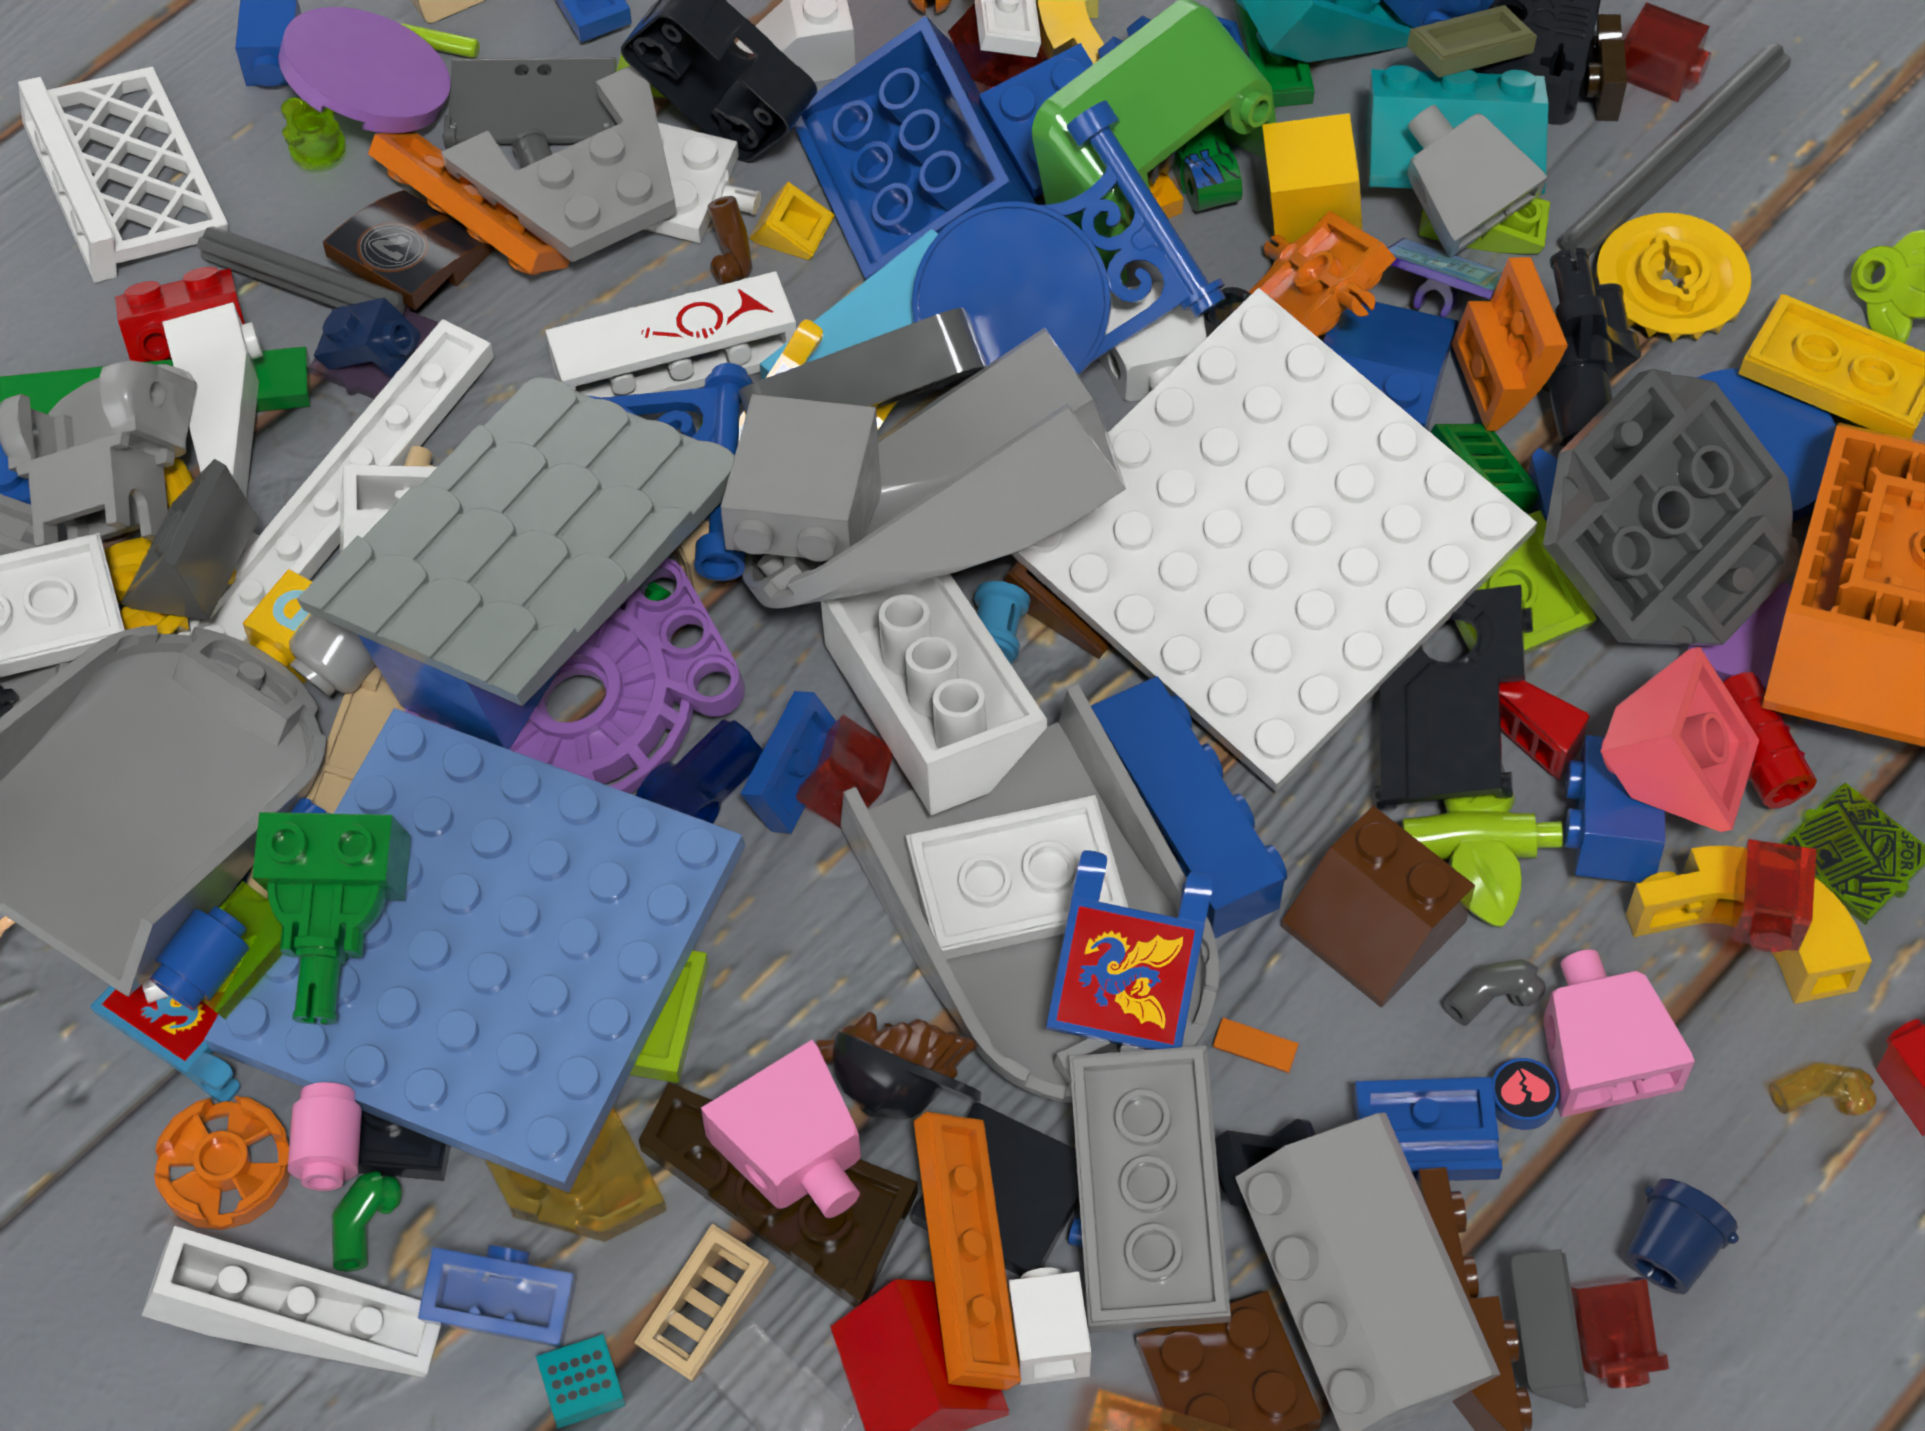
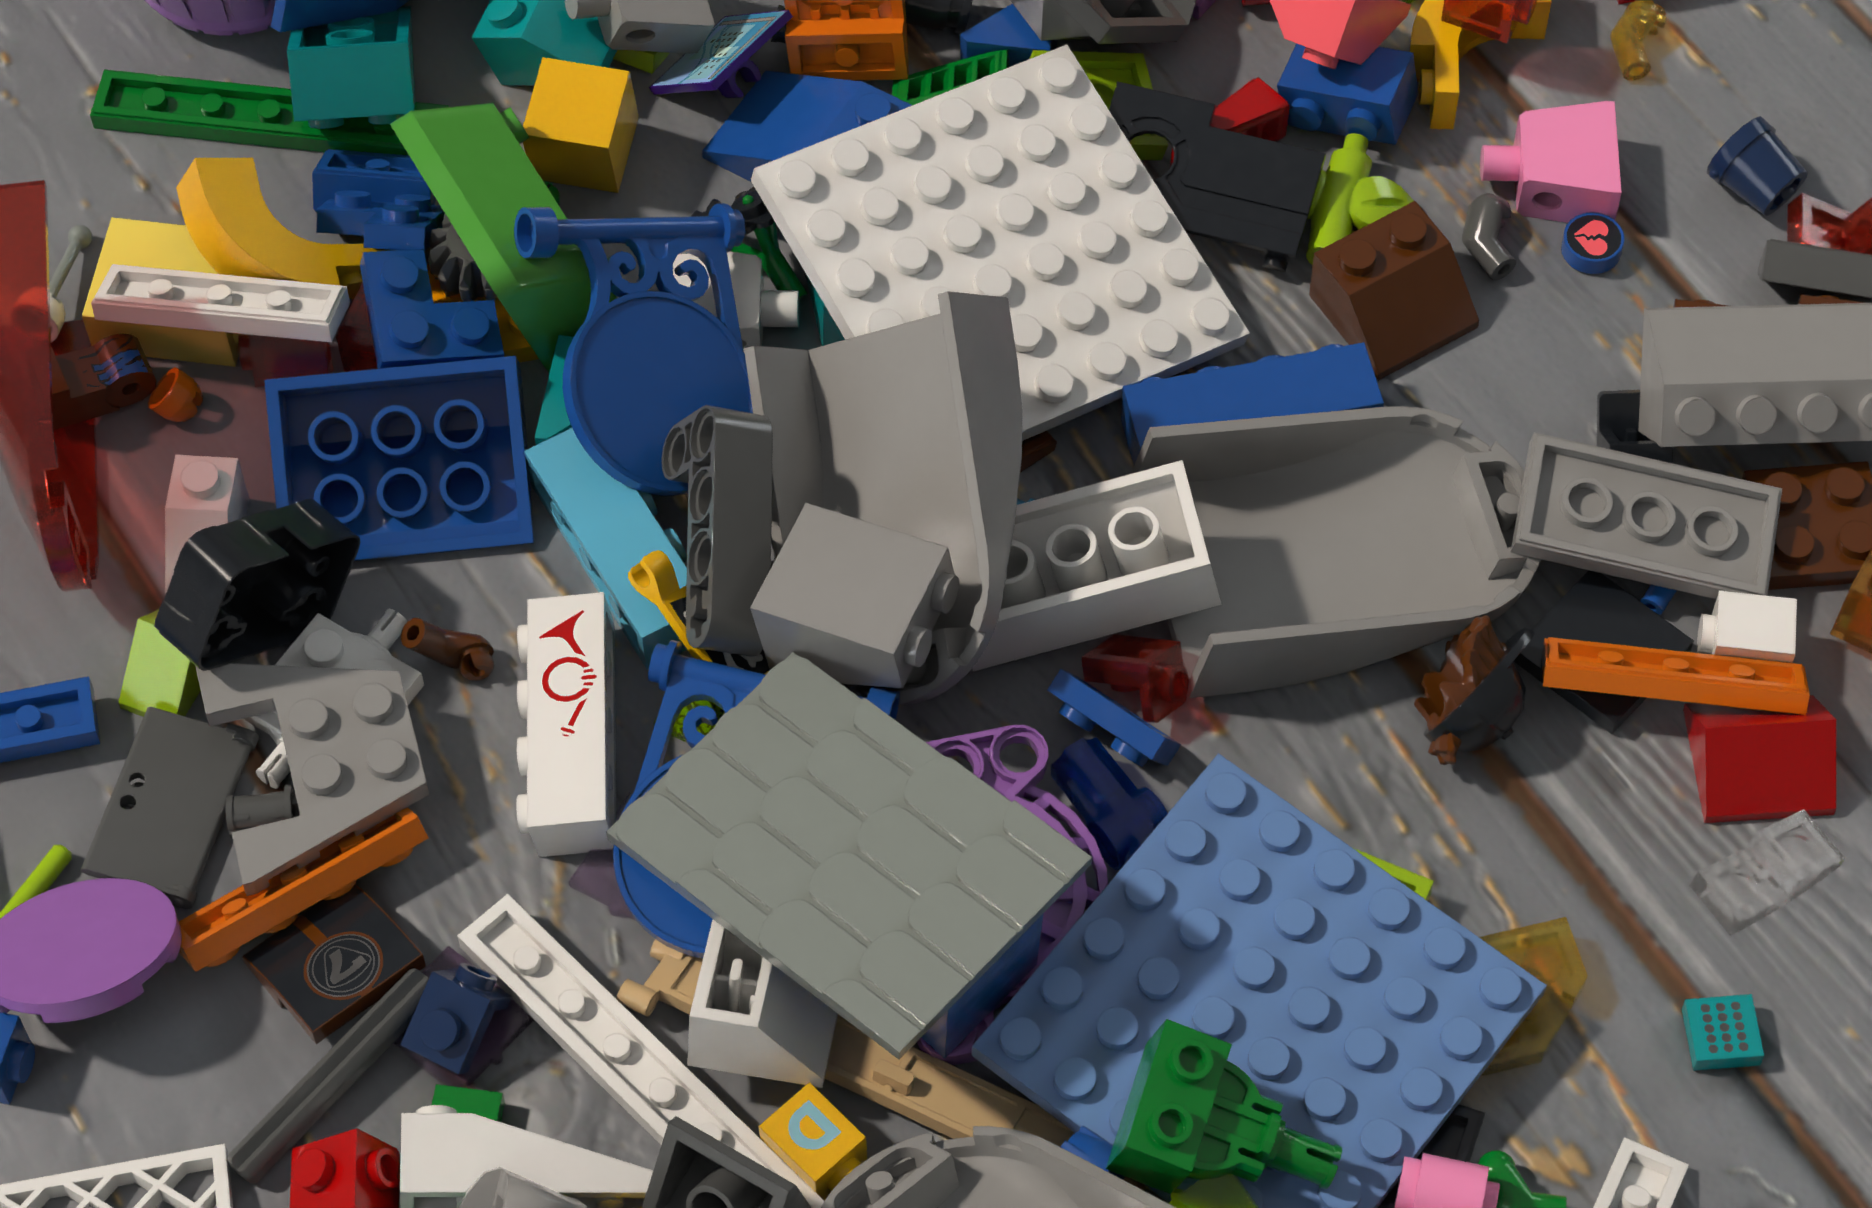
camera: 75 degrees left, 0 degrees up
clear neon green brick [281,98,346,169] -> none
light grey head [289,614,376,697] -> none
blue brick [418,1245,577,1348] -> none
tan slope [634,1224,776,1382] -> none
dark brown wing [639,1082,918,1308] -> none
bright pink torso [701,1040,861,1218] -> none
yellow slope [749,181,835,260] -> none
white tile [906,795,1128,959] -> none
flag [1046,850,1214,1050] -> none
orange piece [1213,1018,1299,1073] -> none
orange plate [1249,211,1396,337] -> none
blue plate [1353,1077,1503,1181] -> none

